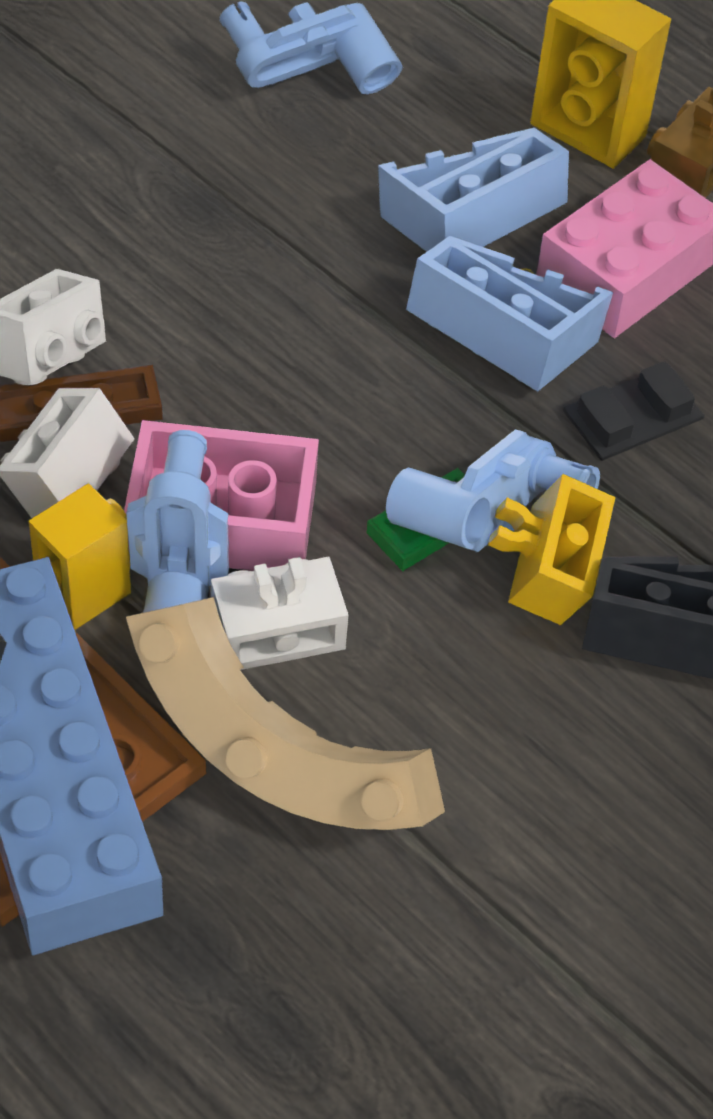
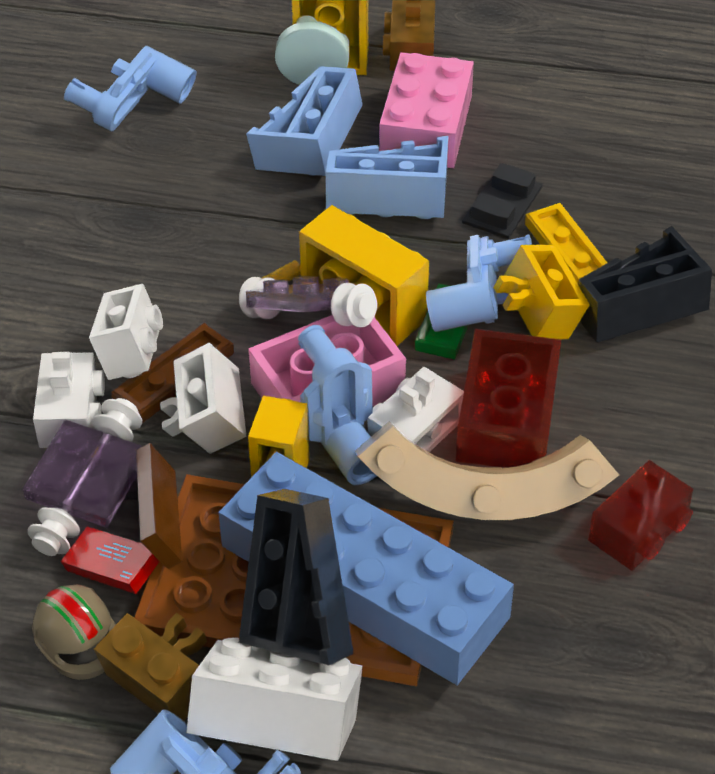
camera: 30 degrees left, 5 degrees down
none -> plate [239,276,377,327]
none -> yellow piece [262,260,301,285]
none -> light aqua tile [275,16,349,85]
none -> yellow brick [299,205,429,346]
none -> clear red brick [456,329,562,468]
none -> yellow tile [525,203,607,285]
none -> clear red brick [588,460,694,571]

